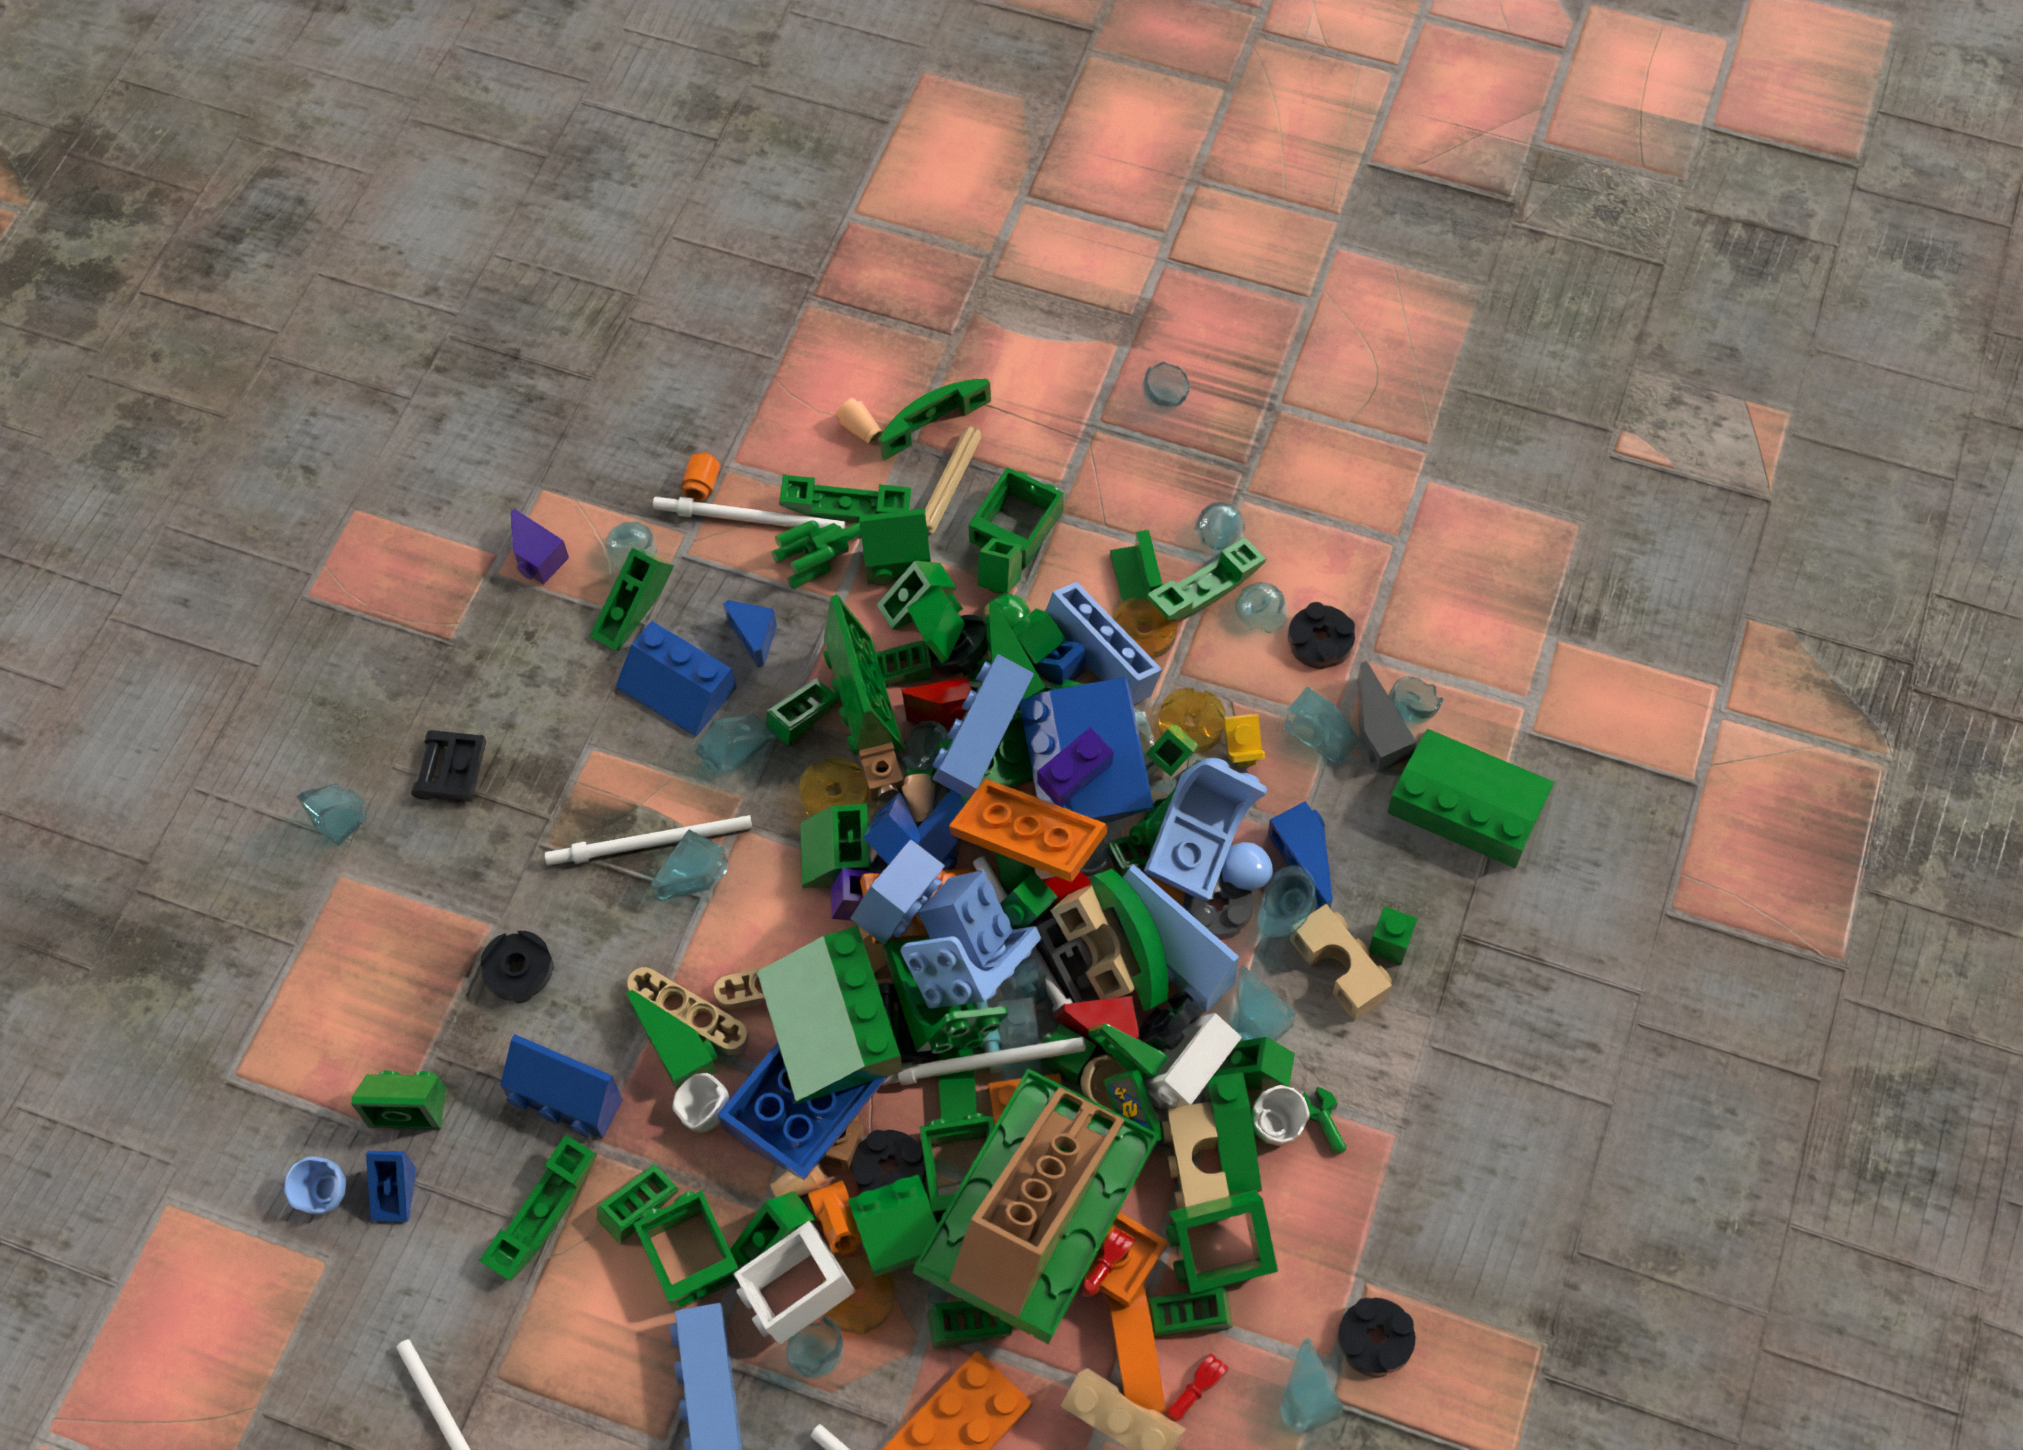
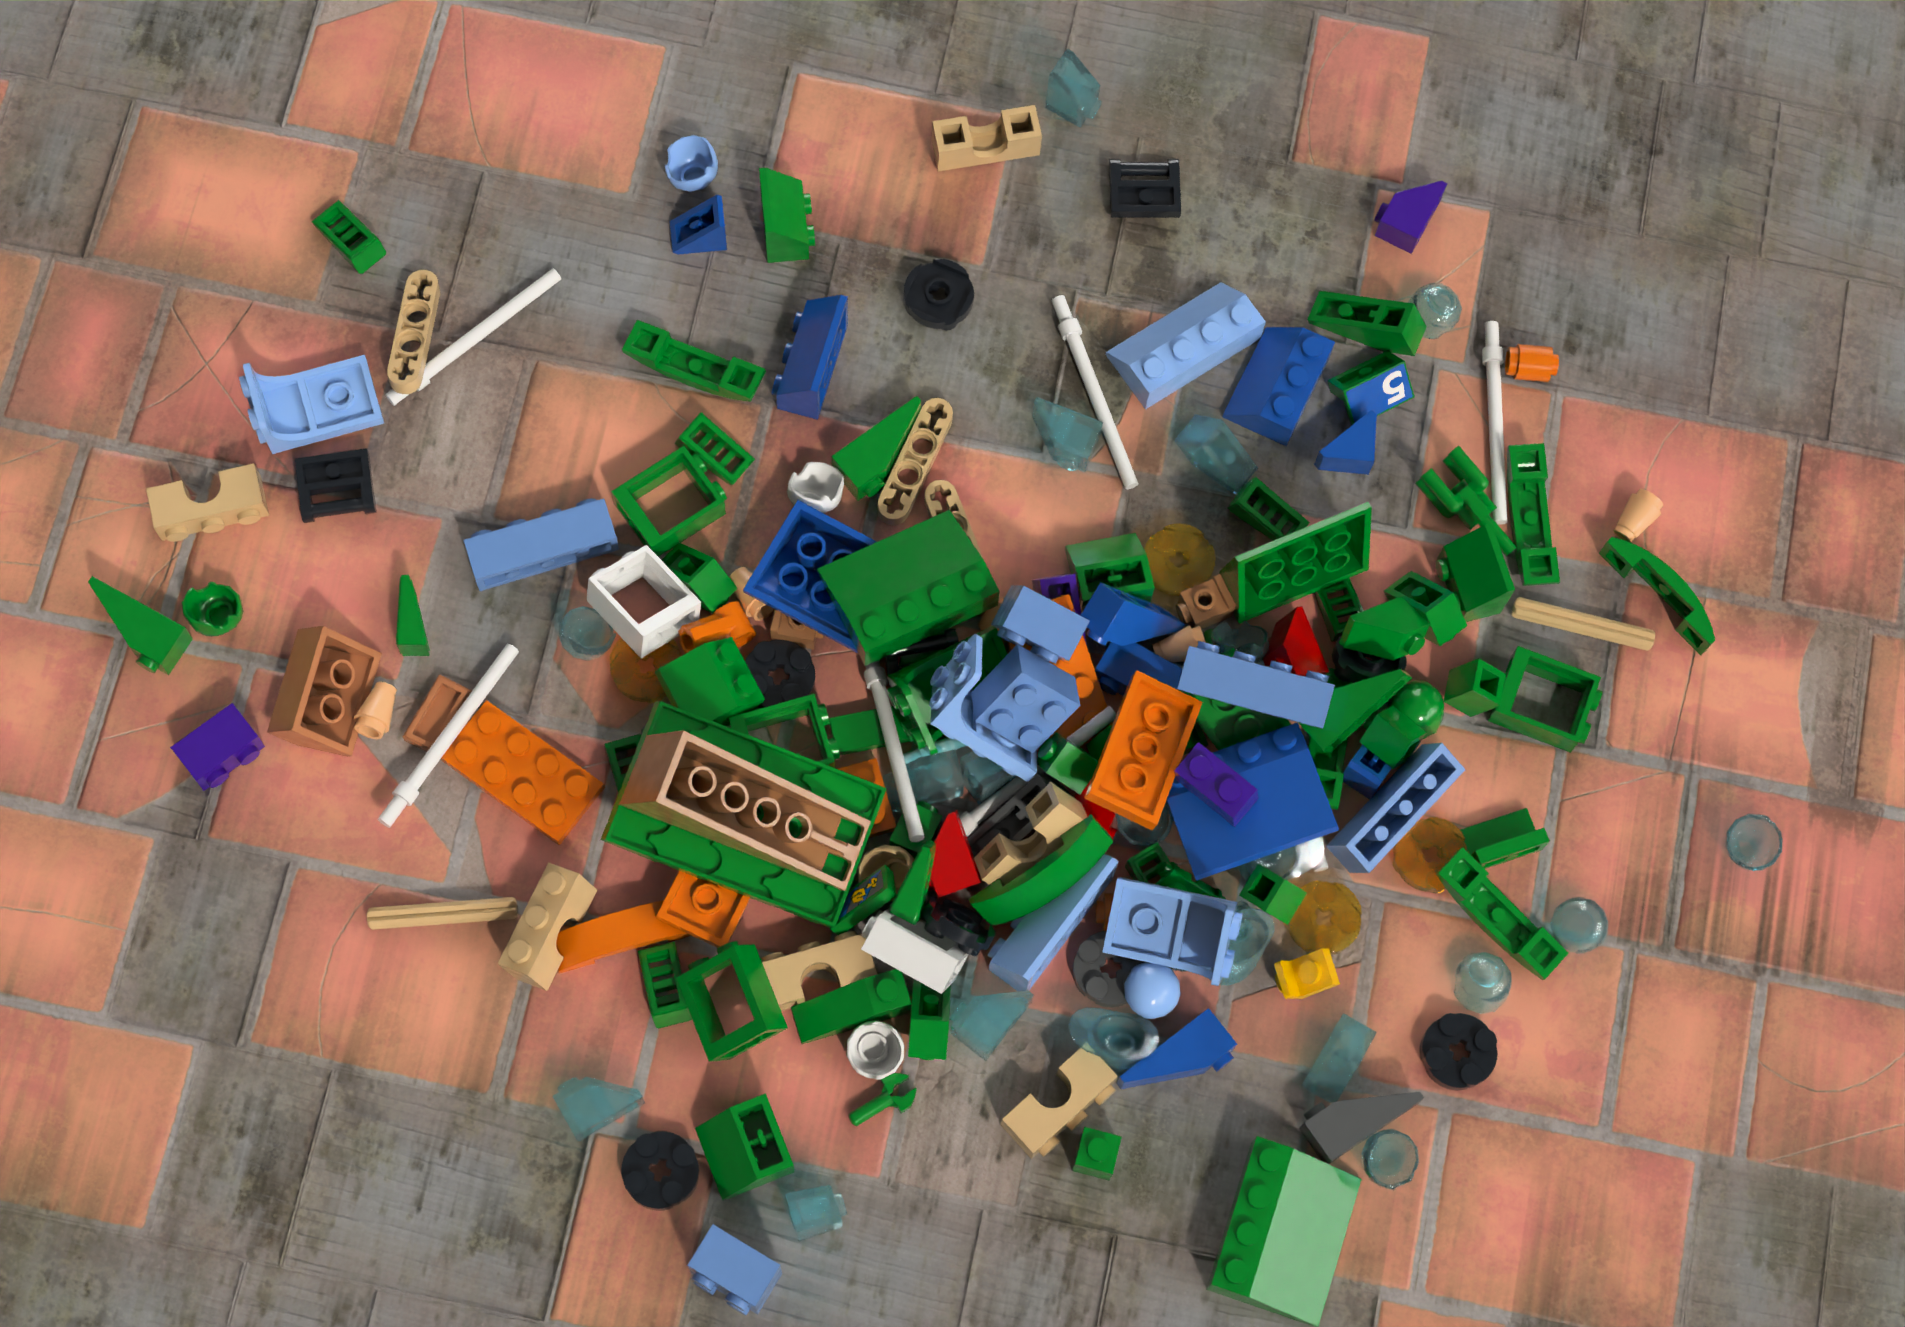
camera: 75 degrees right, 10 degrees up
red piece [1081,1228,1135,1297] -> none
red piece [1167,1353,1229,1422] -> none
none -> medium blue brick [687,1224,782,1315]
none -> green slope [695,1093,795,1201]
none -> clear light blue slope [785,1185,848,1242]
none -> tan arch [931,105,1042,172]
none -> light blue slope [1105,282,1266,409]
none -> panel [1327,350,1415,426]

